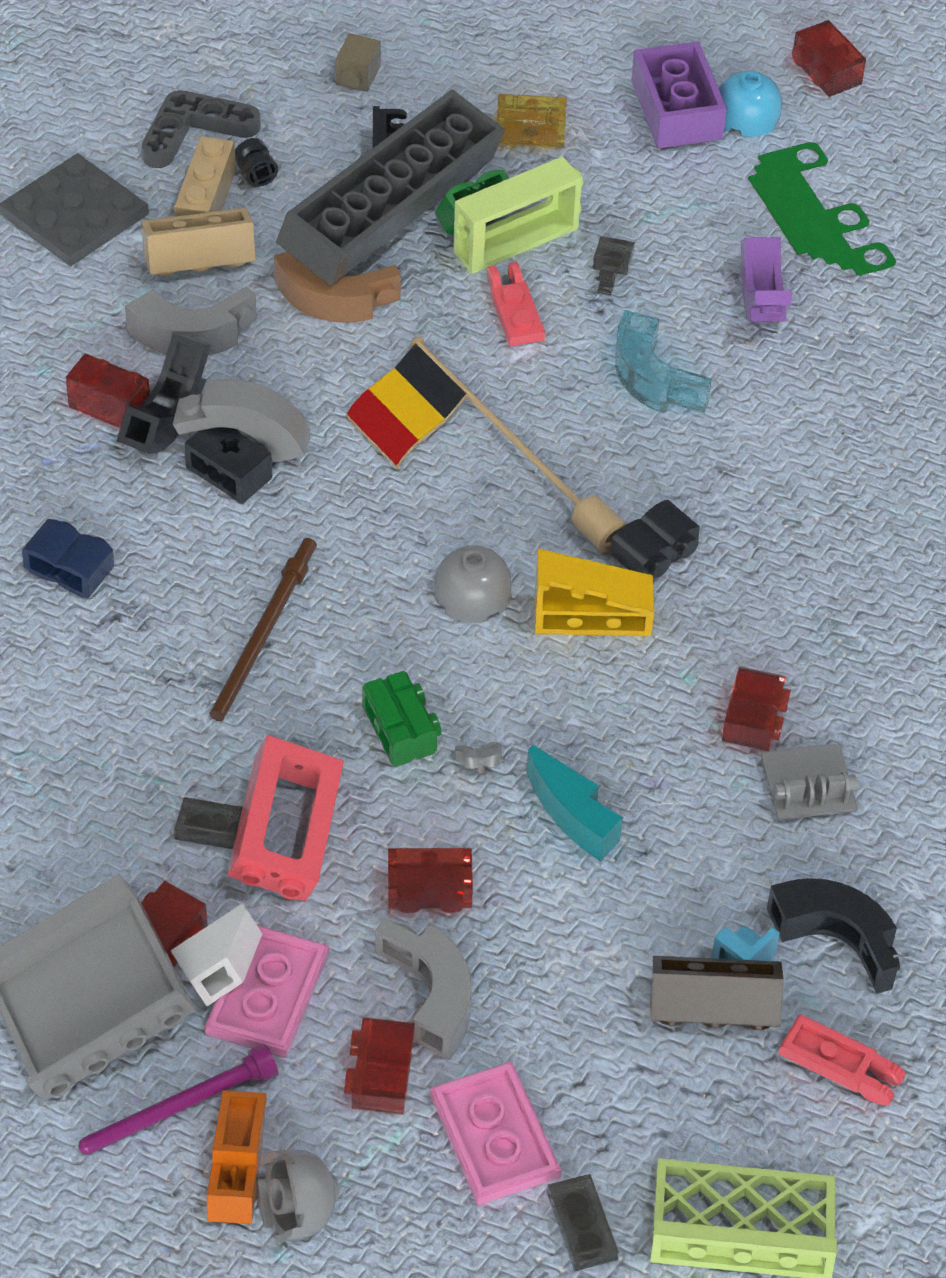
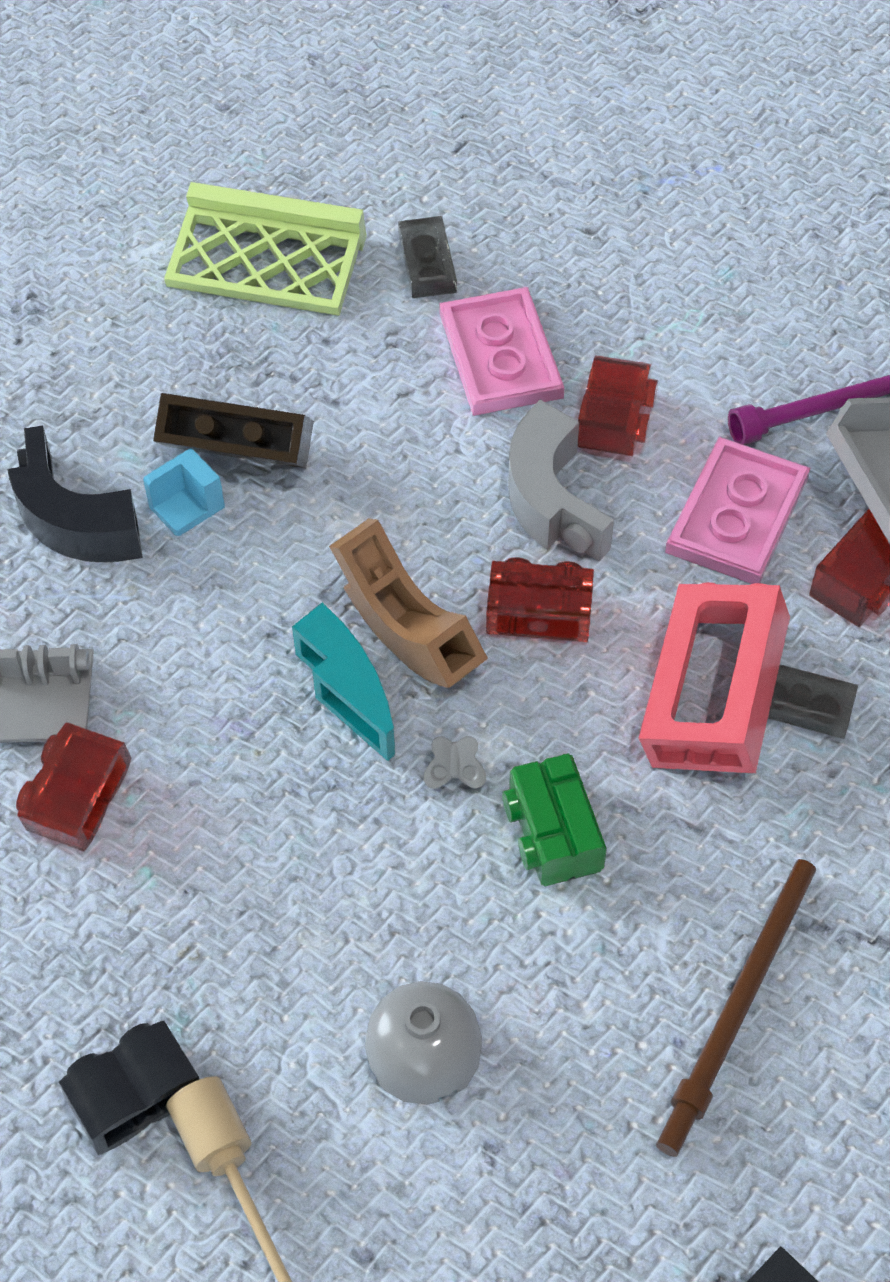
camera: 170 degrees left, 5 degrees up
white slope [171,903,262,1006] -> none
orange slope [207,1090,267,1224] -> none
light grey cylinder [257,1150,339,1242] -> none
yellow wedge [534,548,654,636] -> none
coral hinge [779,1014,906,1106] -> none
none -> medium nougat arch [329,518,488,688]

